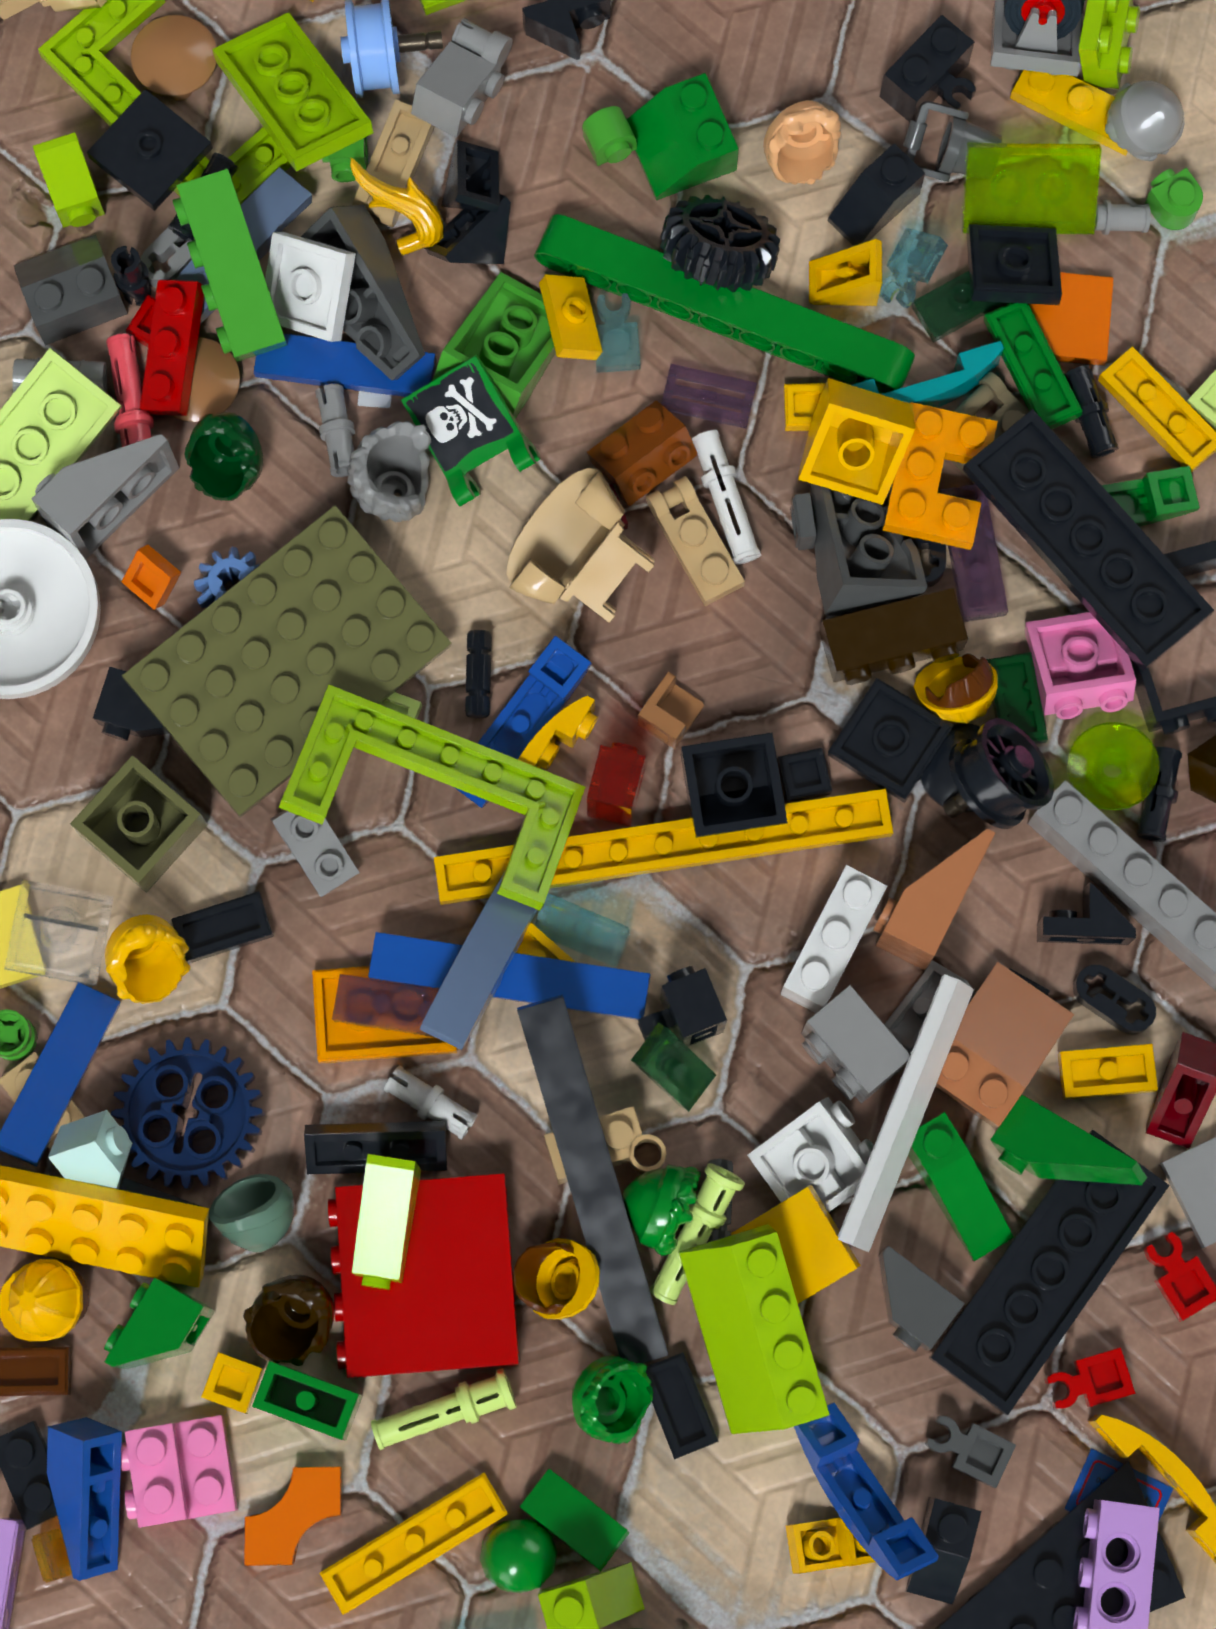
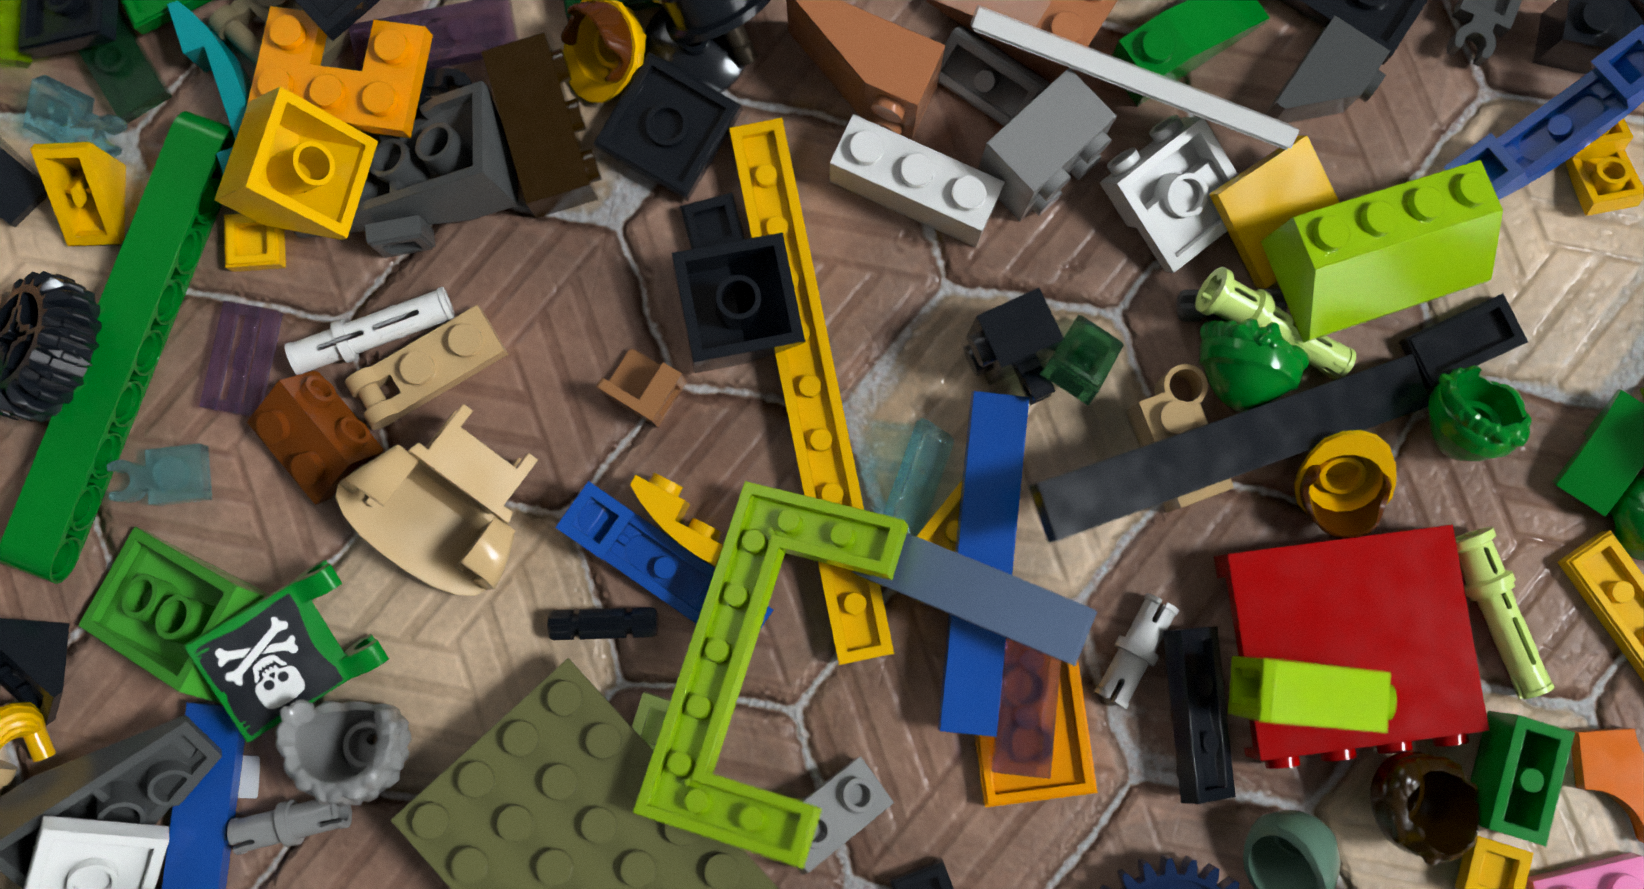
camera: 90 degrees left, 5 degrees up
yellow plate [539,274,603,360] -> none
clear red brick [587,742,646,827] -> none

